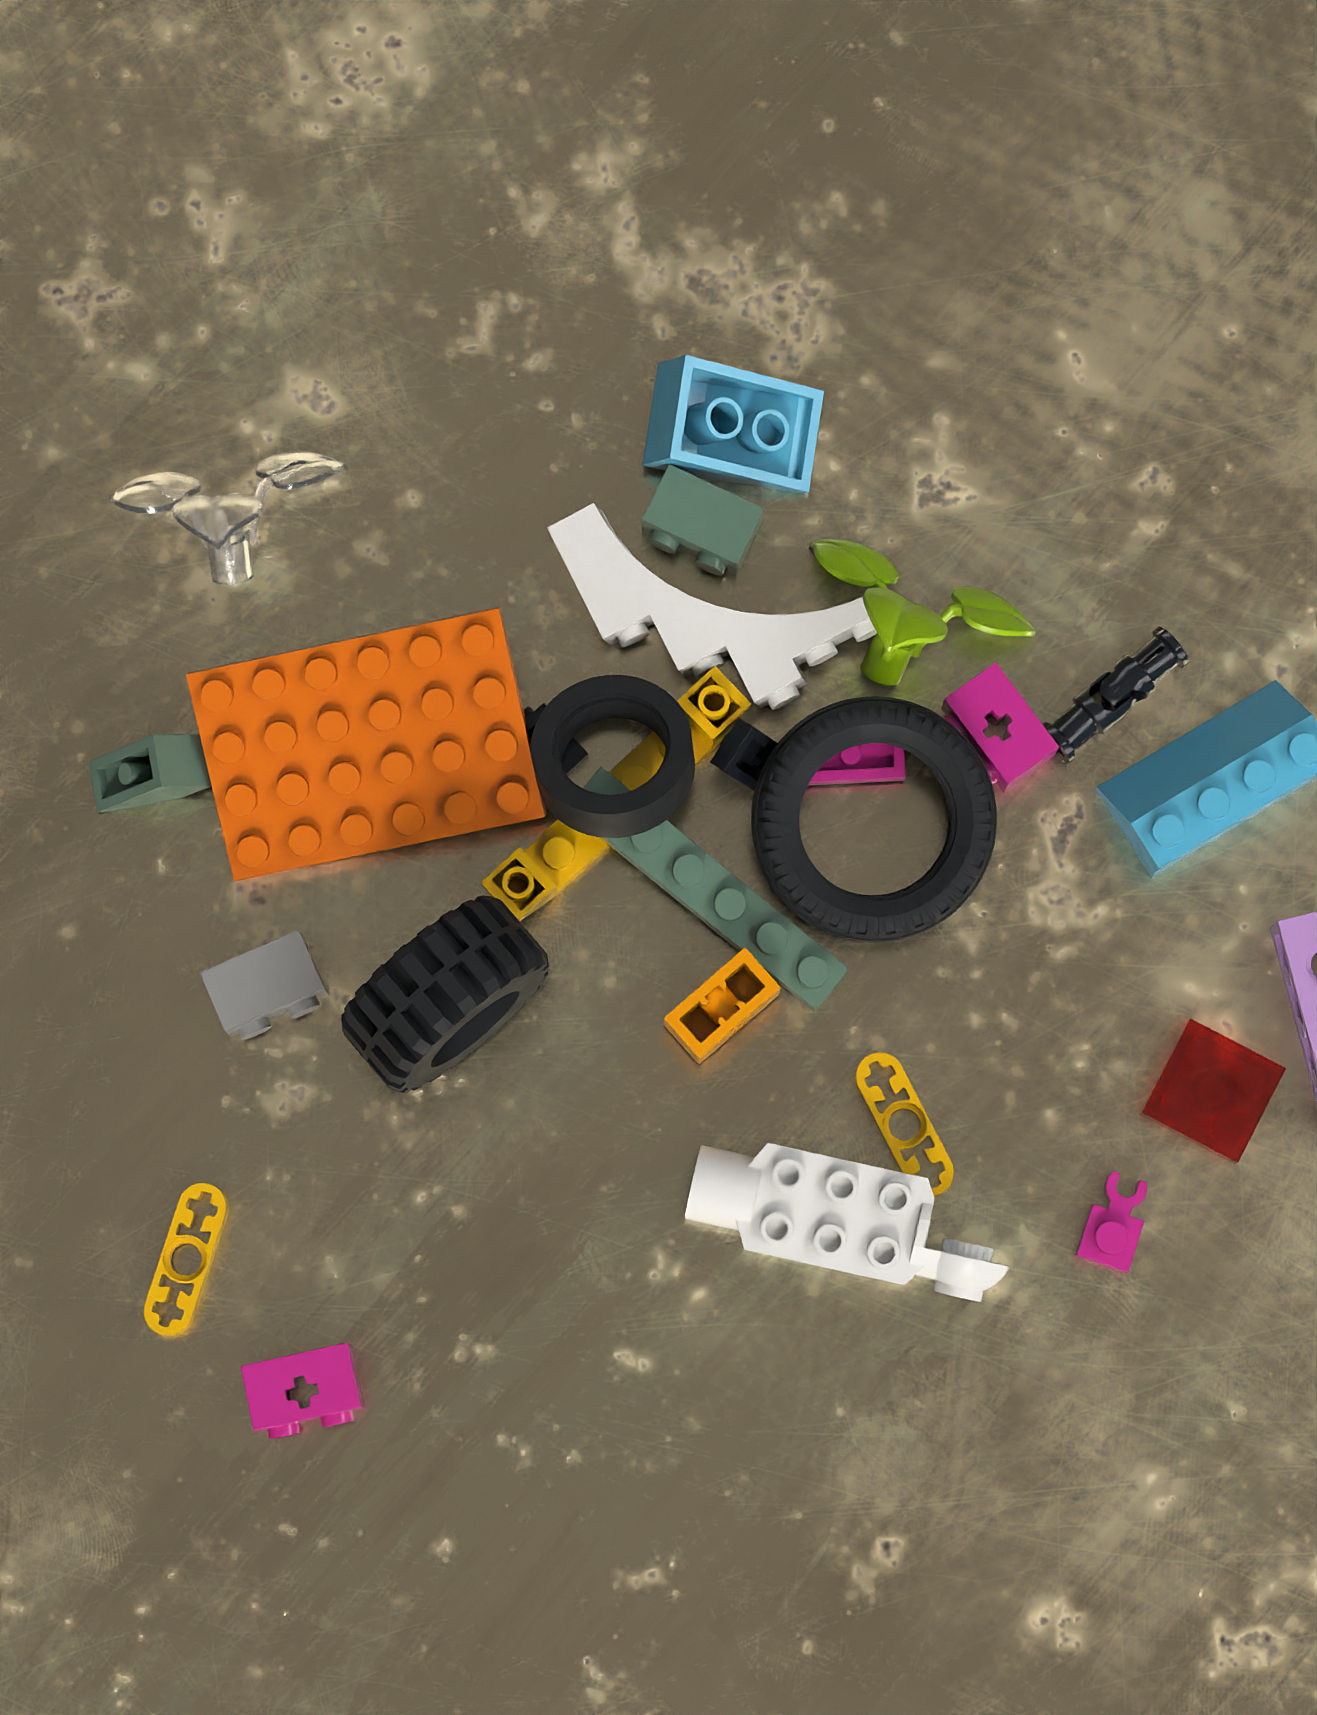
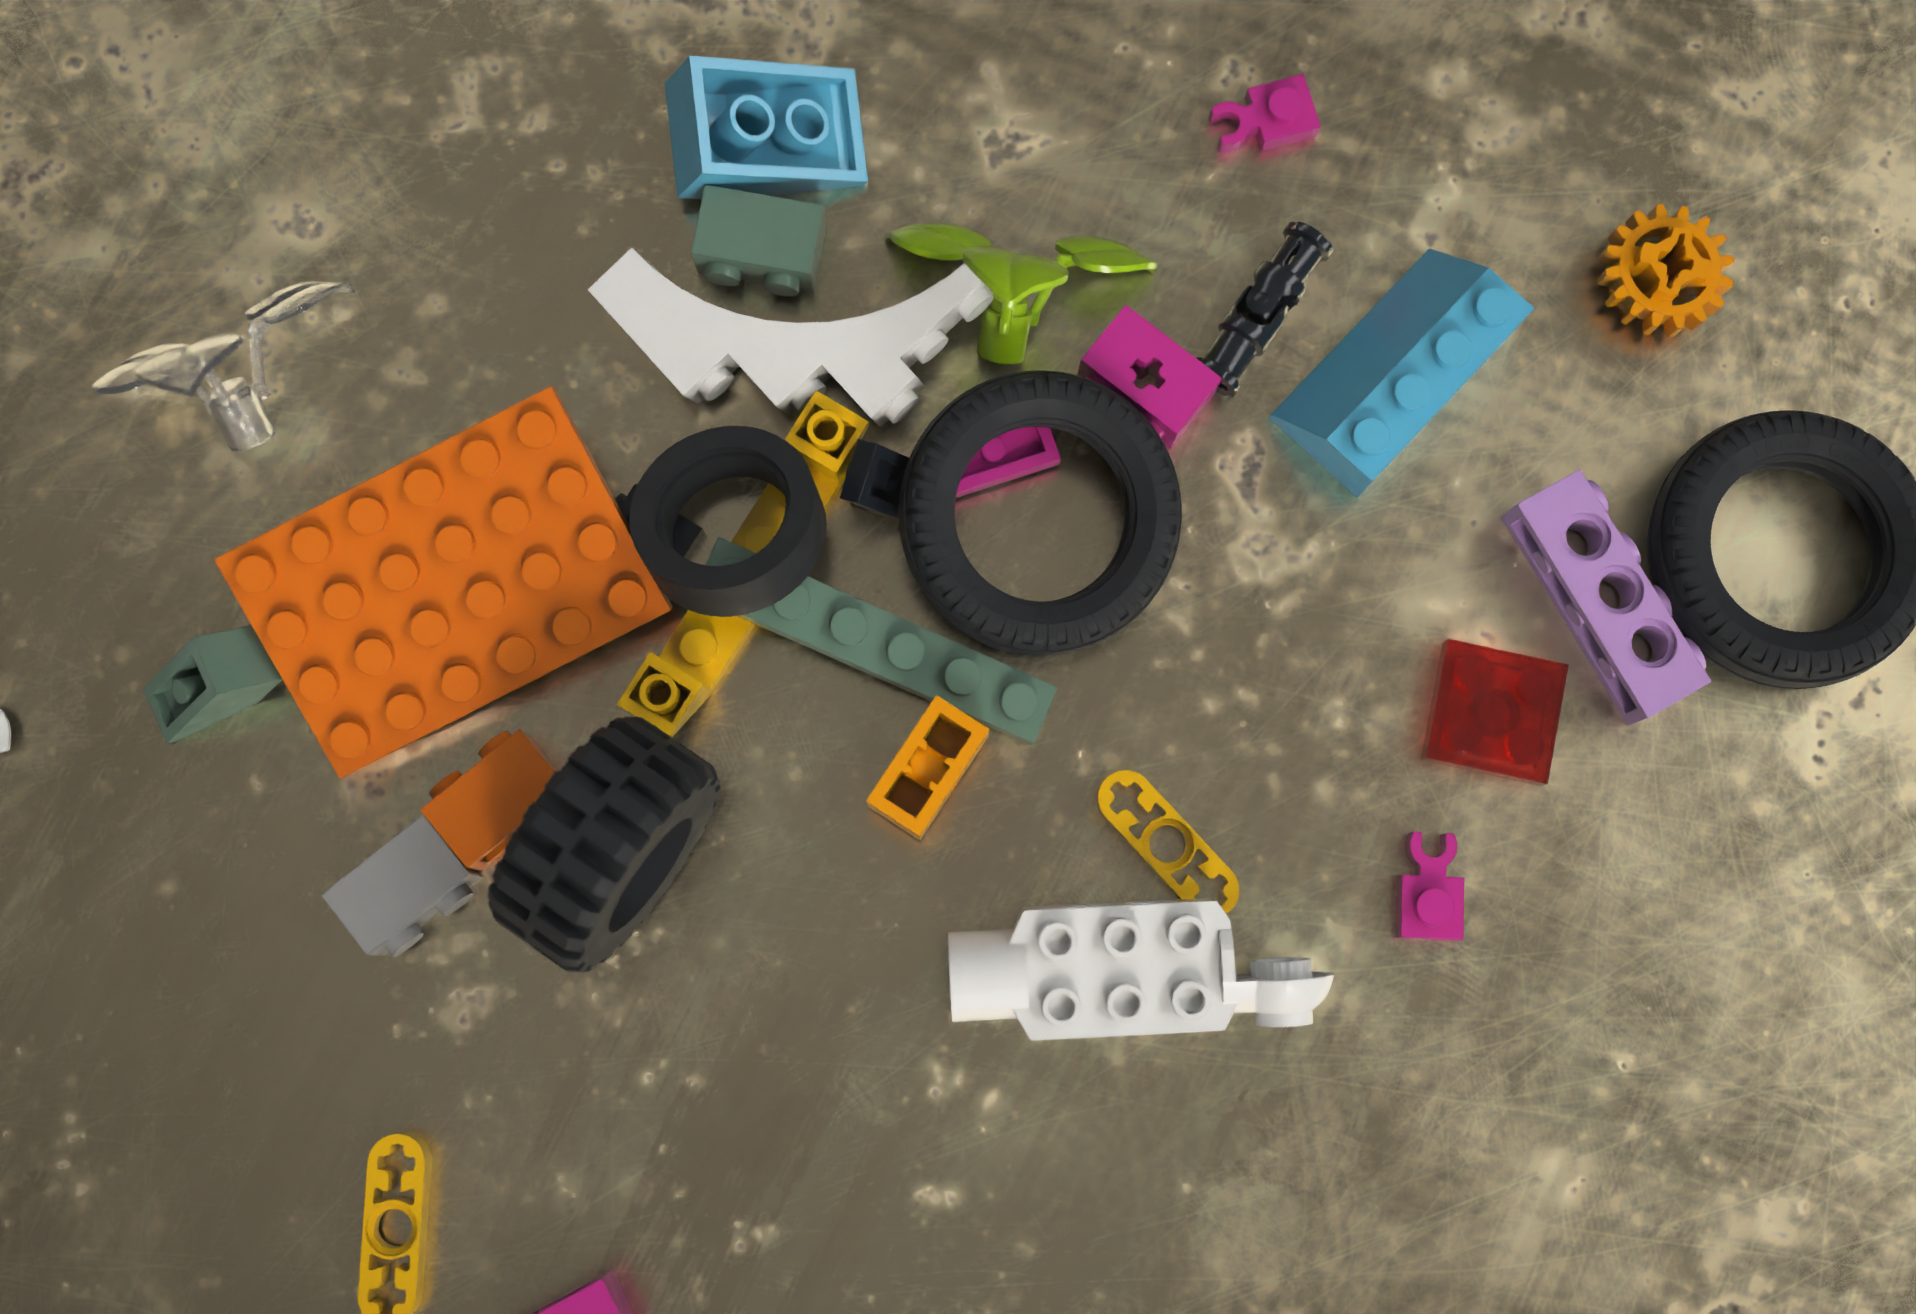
camera: 20 degrees left, 0 degrees up
none -> orange brick [420,729,560,871]
none -> dark pink plate [1208,74,1321,153]

